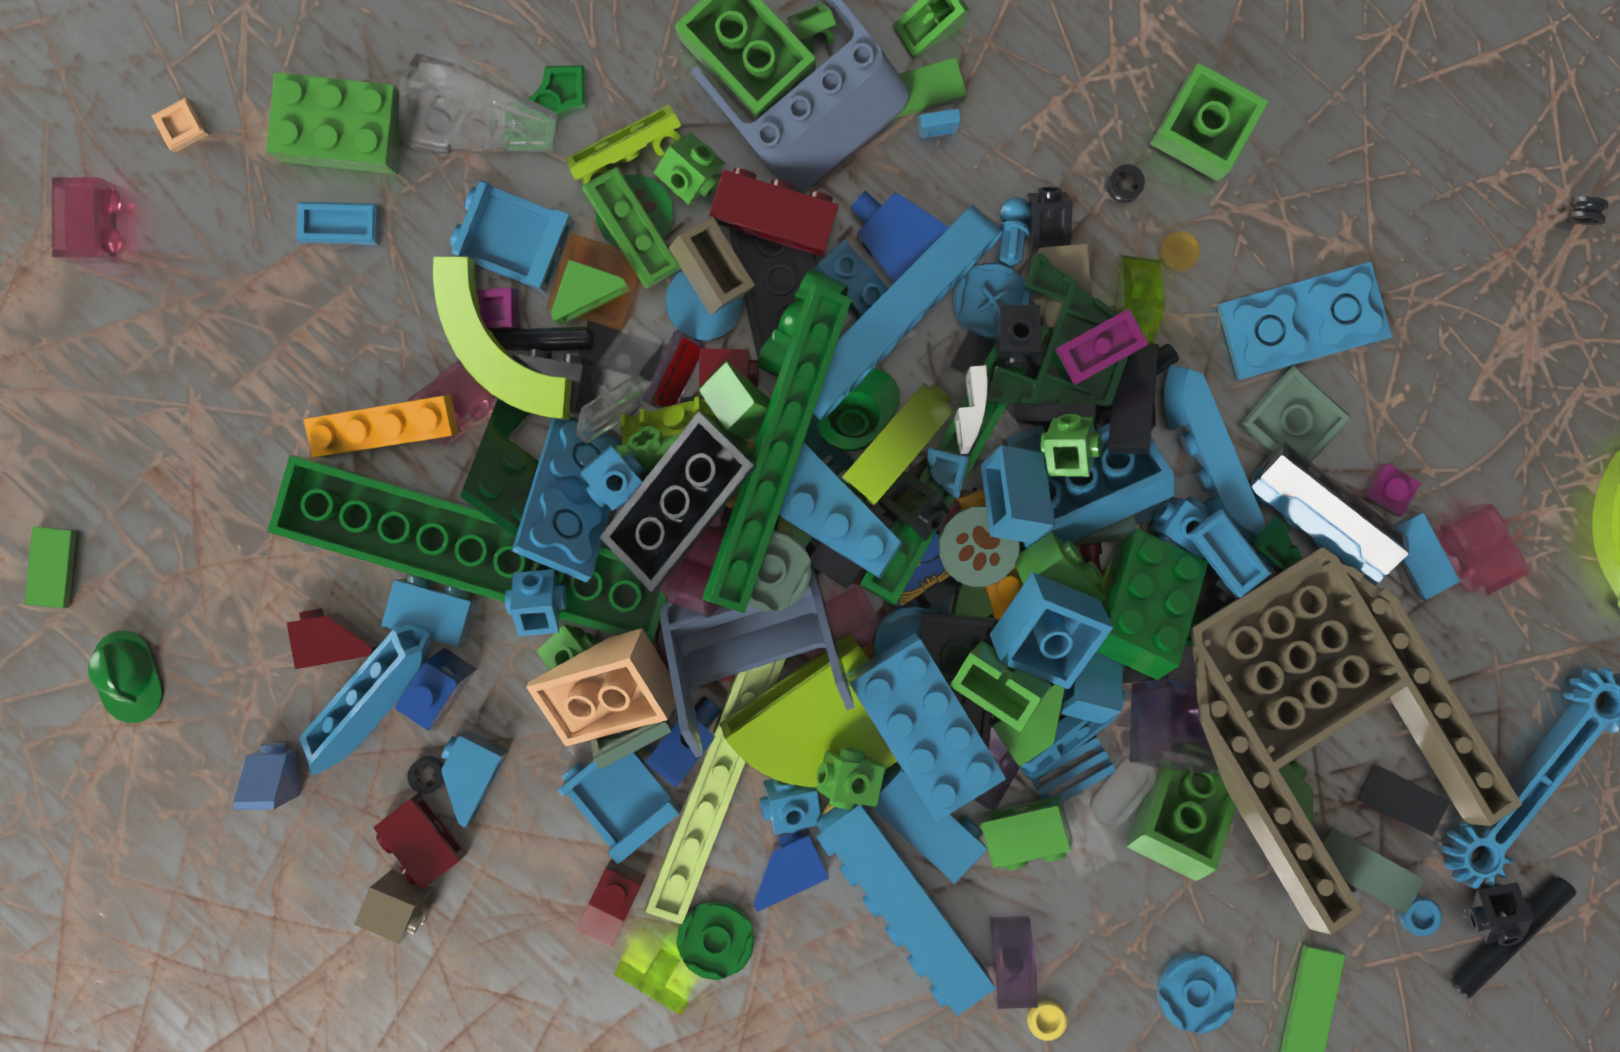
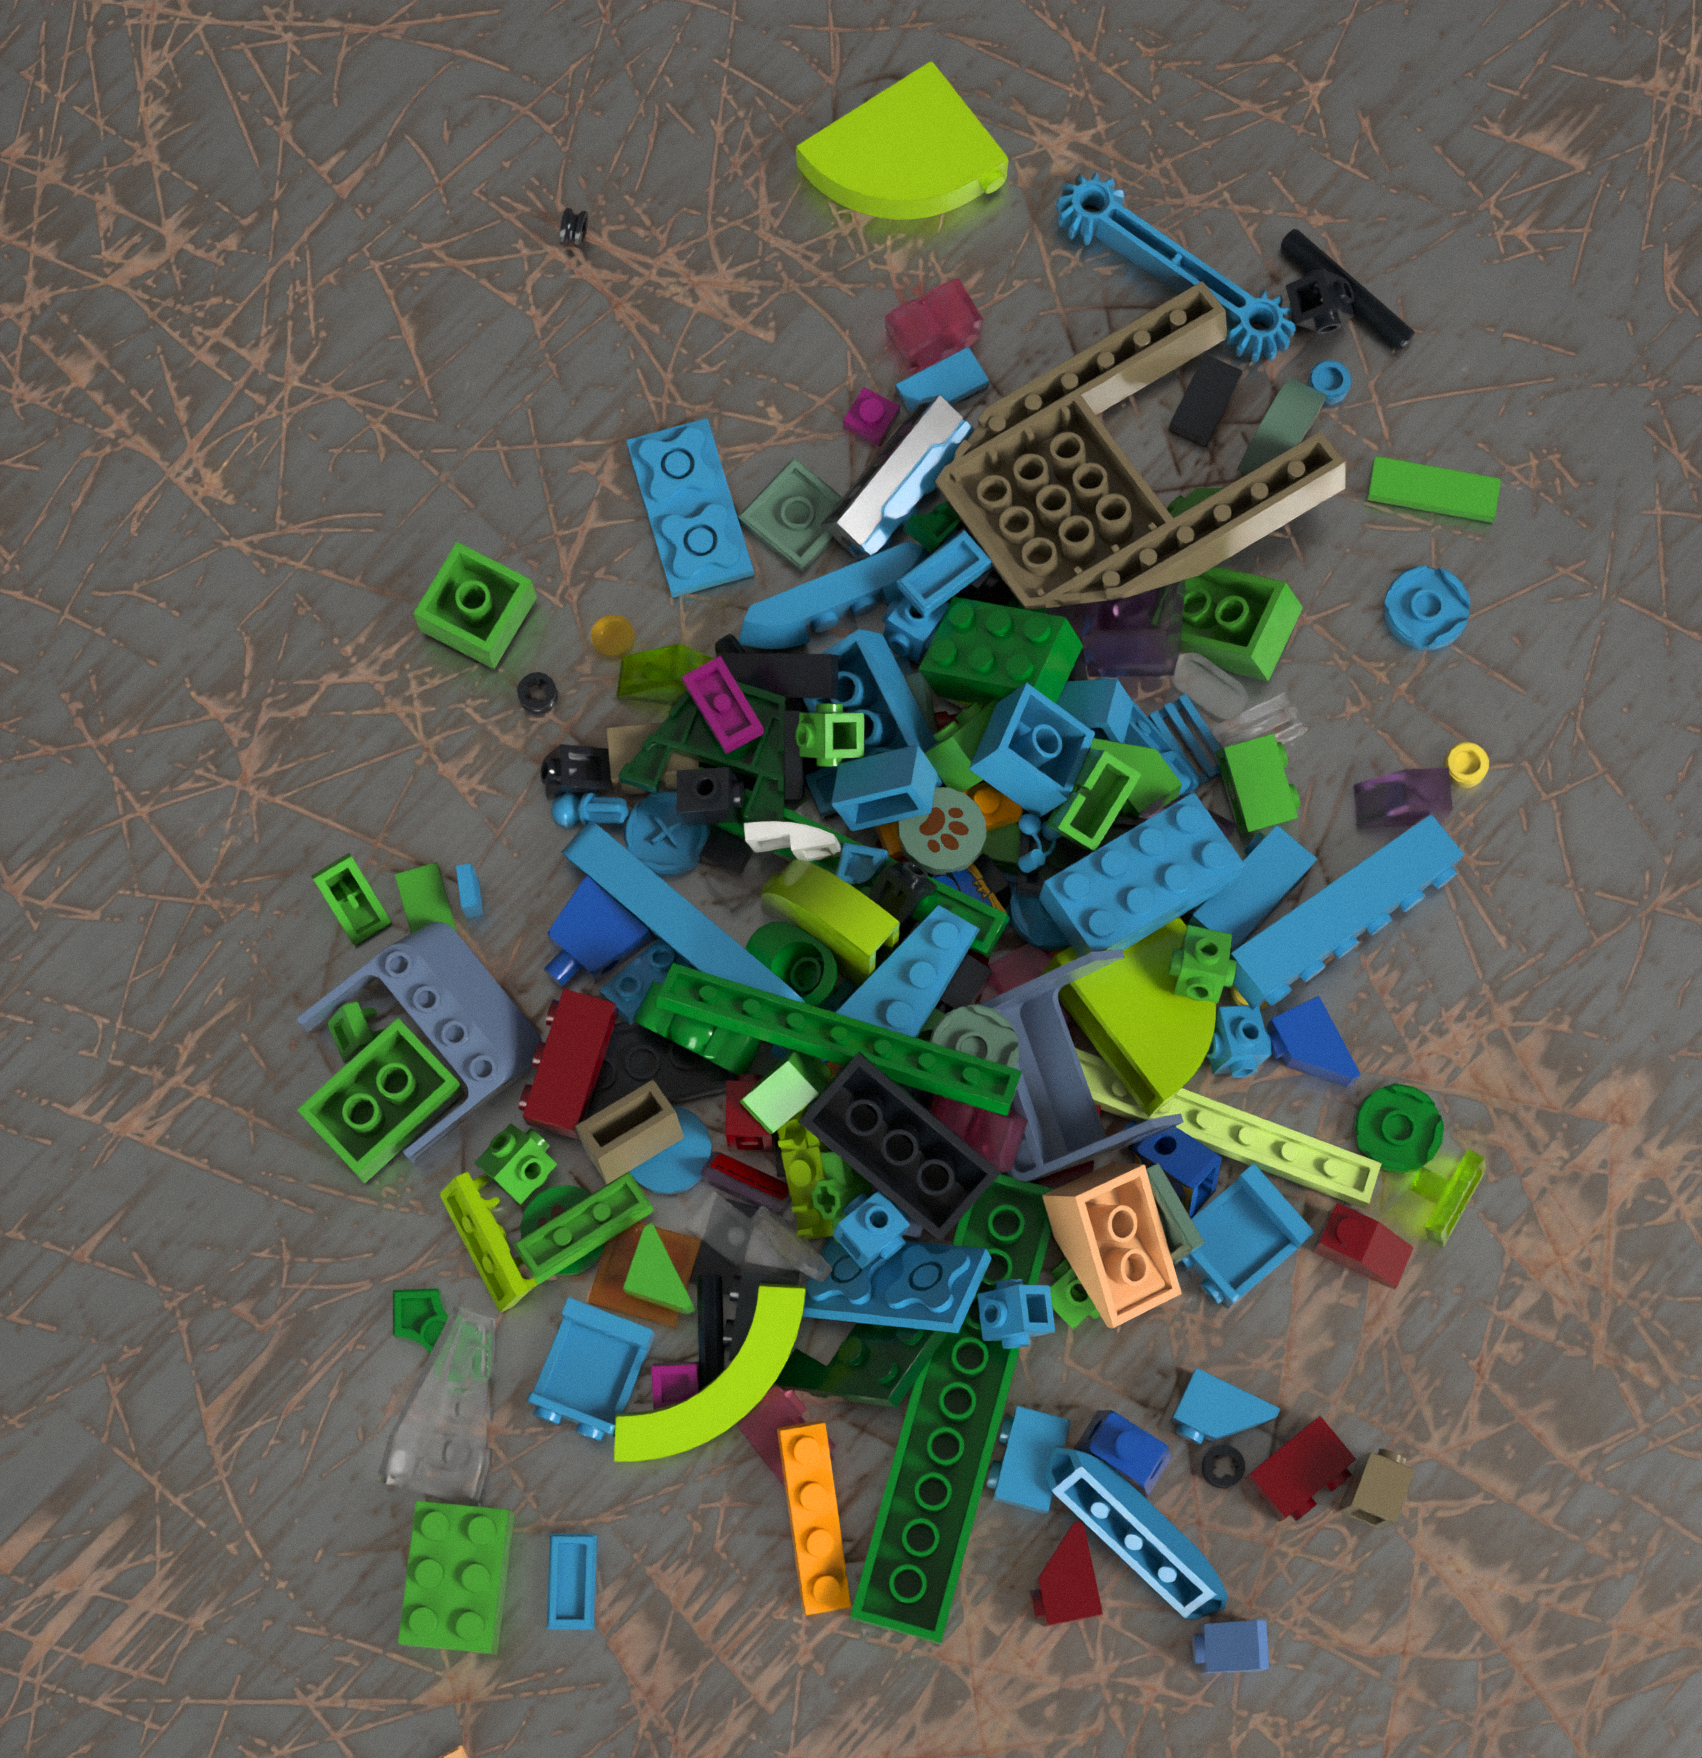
camera: 90 degrees left, 15 degrees down
none -> dark azure piece [1018,814,1061,873]

